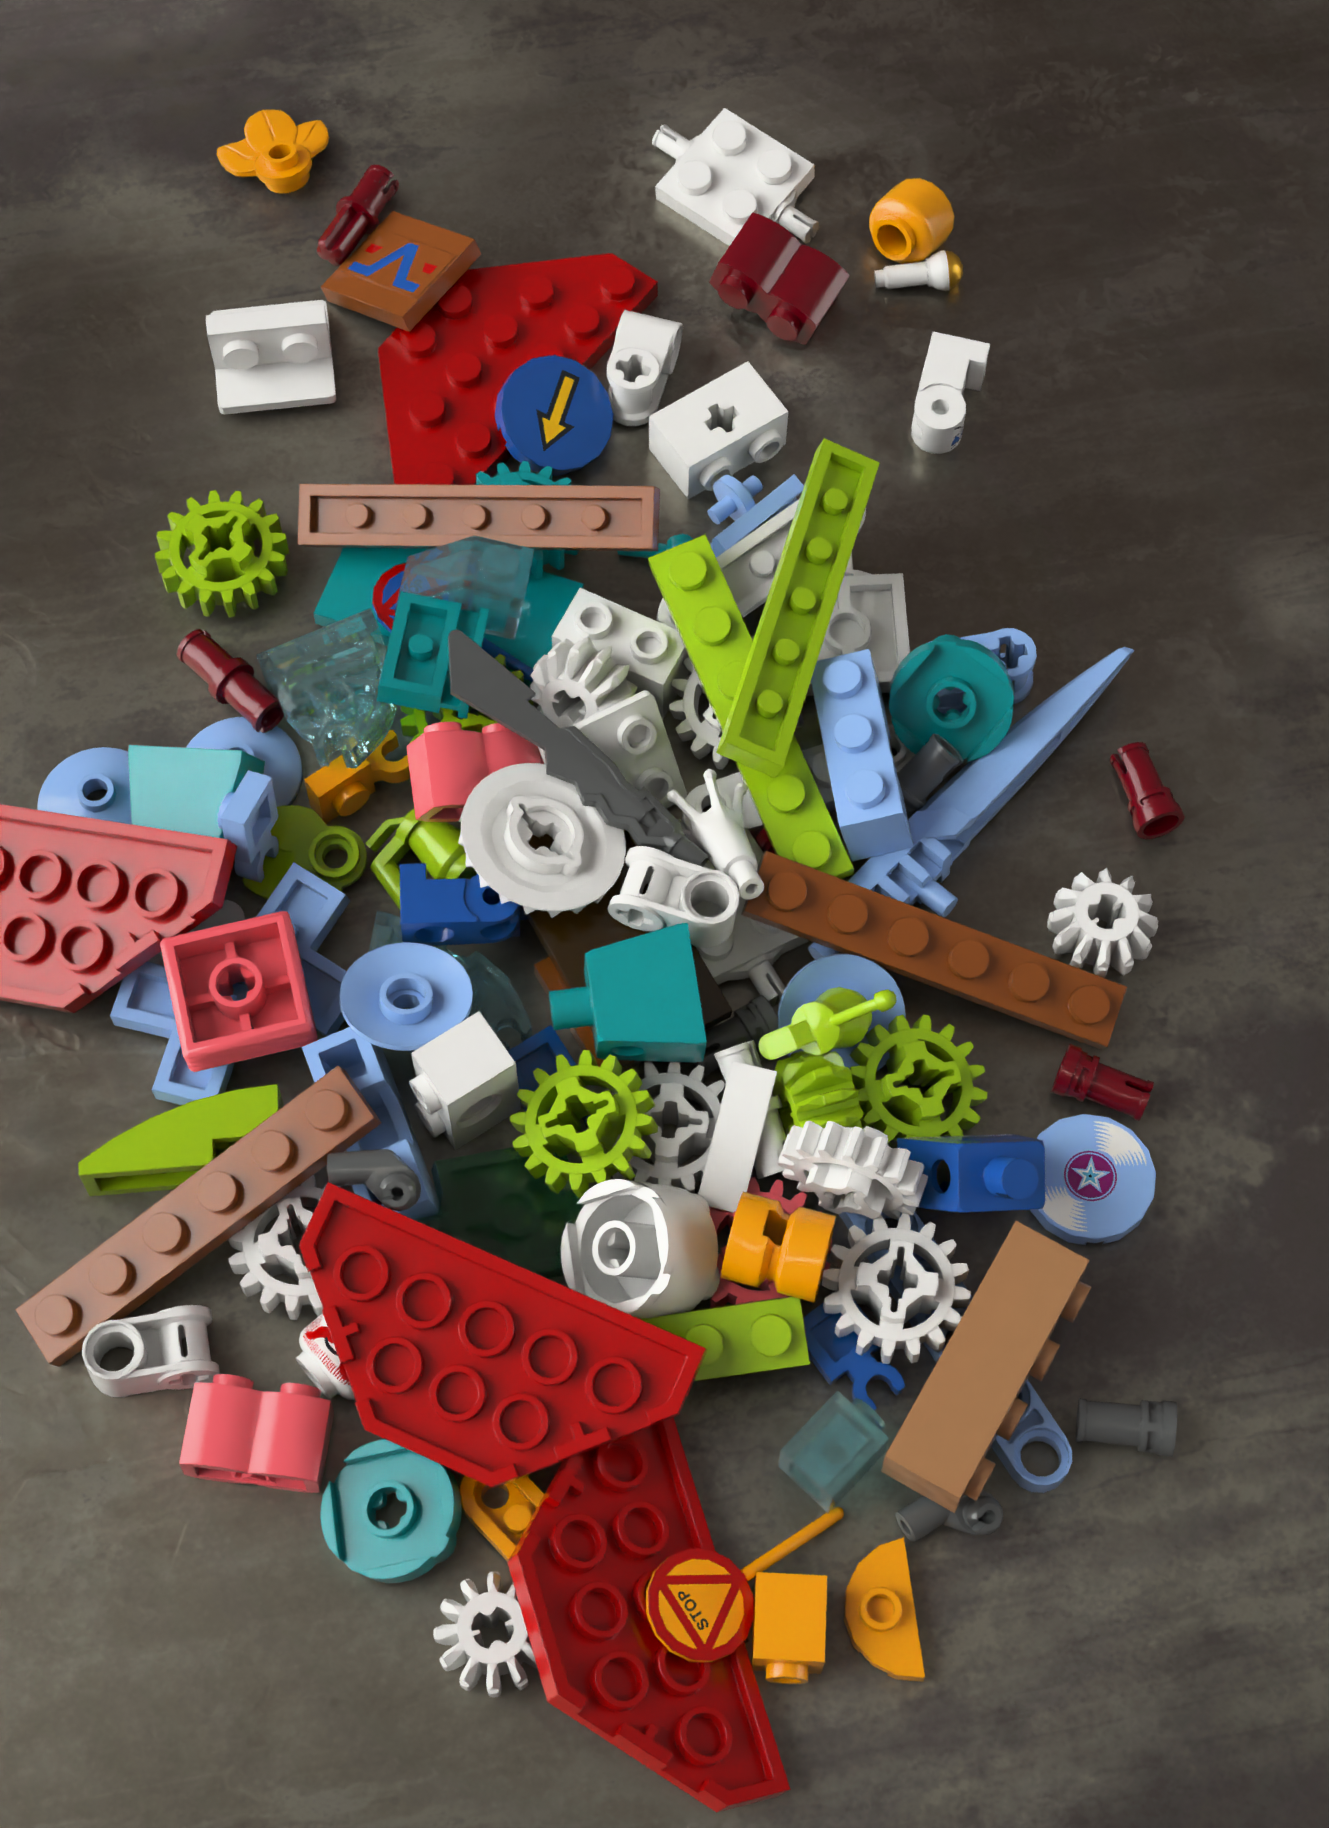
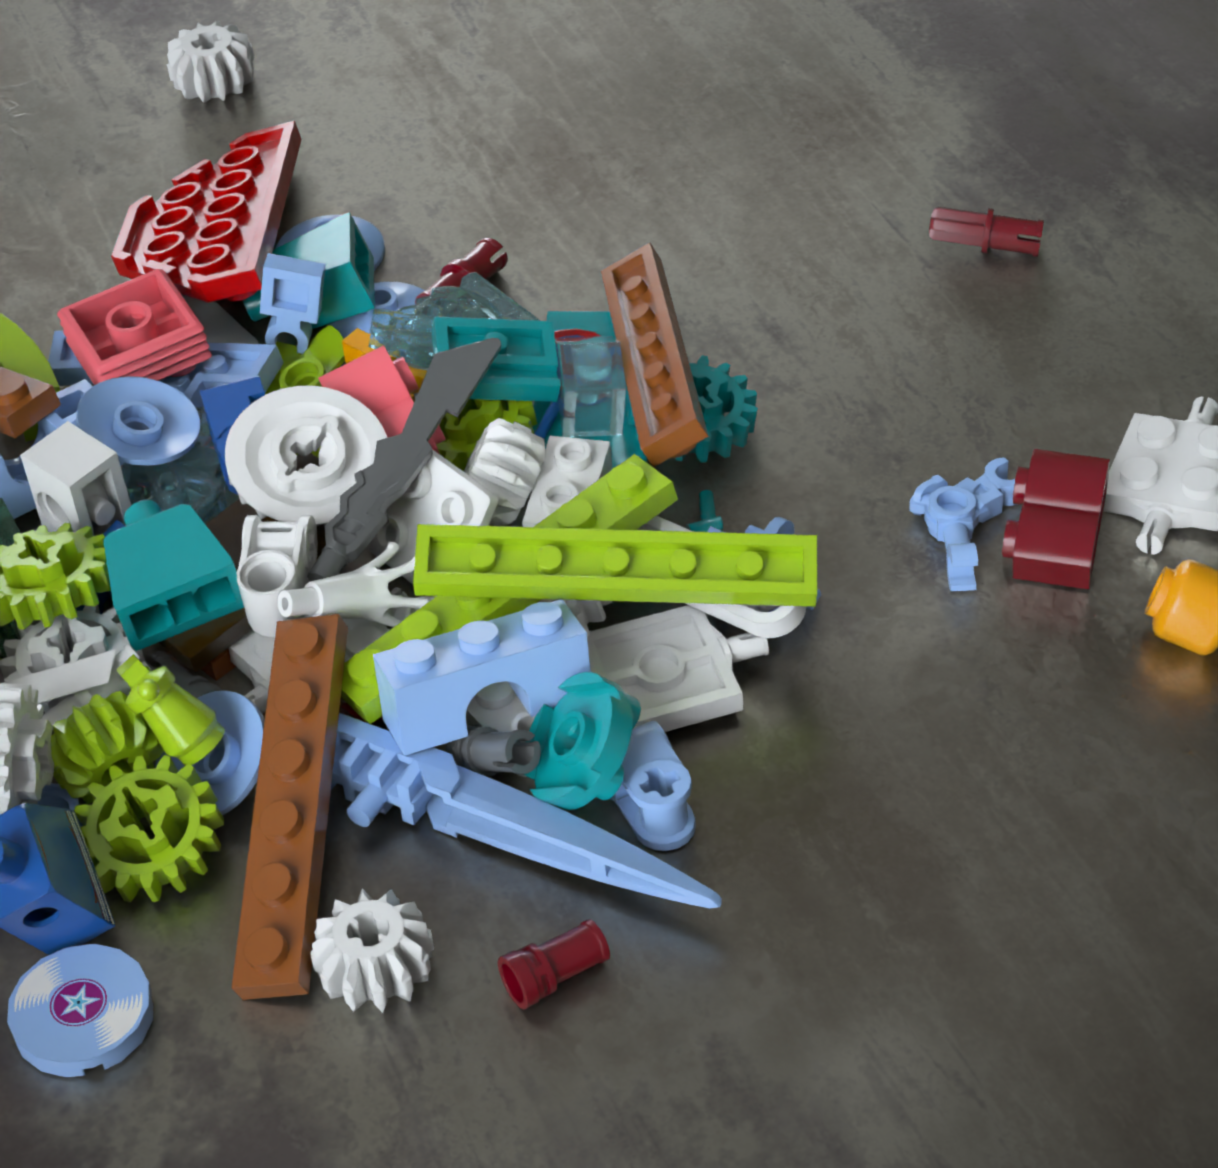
camera: 80 degrees right, 20 degrees down
lime gear [155,490,289,617] -> none
white bracket [205,300,336,415] -> none
light orange plate [217,109,329,194] -> none
dark orange tile [321,211,481,332] -> none
red plate [378,253,658,485] -> none
blue tile [495,355,614,476] -> none
white piece [607,310,683,426] -> none
white brick [649,361,788,499] -> none
white piece [874,250,963,291] -> none
white leg [911,332,990,454] -> none
dark red pin [1051,1044,1154,1121] -> none
none -> light blue piece [909,457,1018,591]

